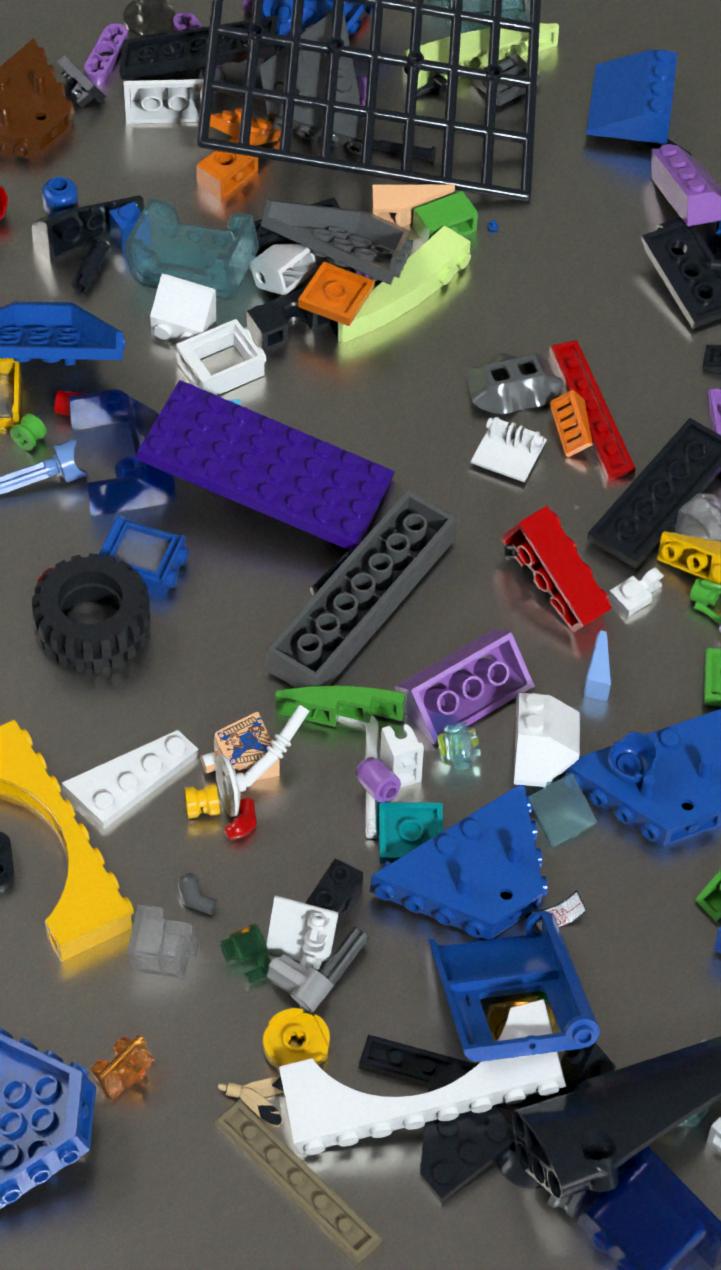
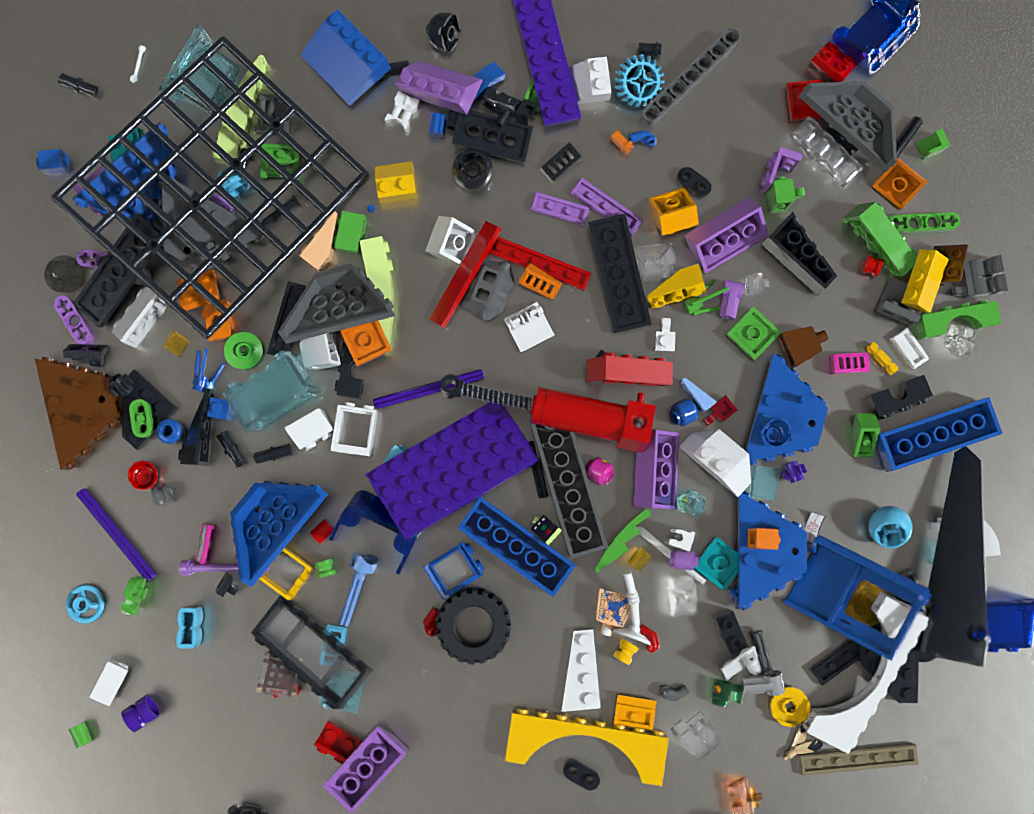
camera: 50 degrees left, 30 degrees up
none -> black gear [108,373,134,397]
none -> black plate [121,369,178,450]
none -> bright green plate [129,399,154,438]
none -> clear yellow tile [163,330,190,357]
none -> blue plant [192,348,225,392]
none -> medium azure piece [217,166,250,197]
none -> bright green dish [224,332,263,369]
none -> black axle [253,443,293,464]
none -> bright green plate [260,144,301,180]
none -> dark purple axle [373,369,484,409]
none -> yellow slope [375,161,417,204]
none -> white piece [385,91,420,132]
none -> white slope [425,216,479,266]
none -> blue piece [428,113,446,137]
none -> red tile [429,221,502,328]
none -> red piece [440,374,656,453]
none -> black wheel [452,149,493,191]
none -> blue brick [458,497,576,597]
none -> medium lavender tile [530,192,590,226]
none -> black slope [530,514,562,545]
none -> dark pink head [585,457,615,485]
none -> light orange plate [613,694,657,730]
none -> clear yellow piece [627,547,652,572]
none -> clear brick [666,575,698,617]
none -> blue head [669,398,699,426]
none -> dark red plate [702,395,738,426]
none -> orange brick [748,528,780,550]
none -> dark purple gear [781,460,807,483]
none -> medium azure wheel [868,506,913,548]

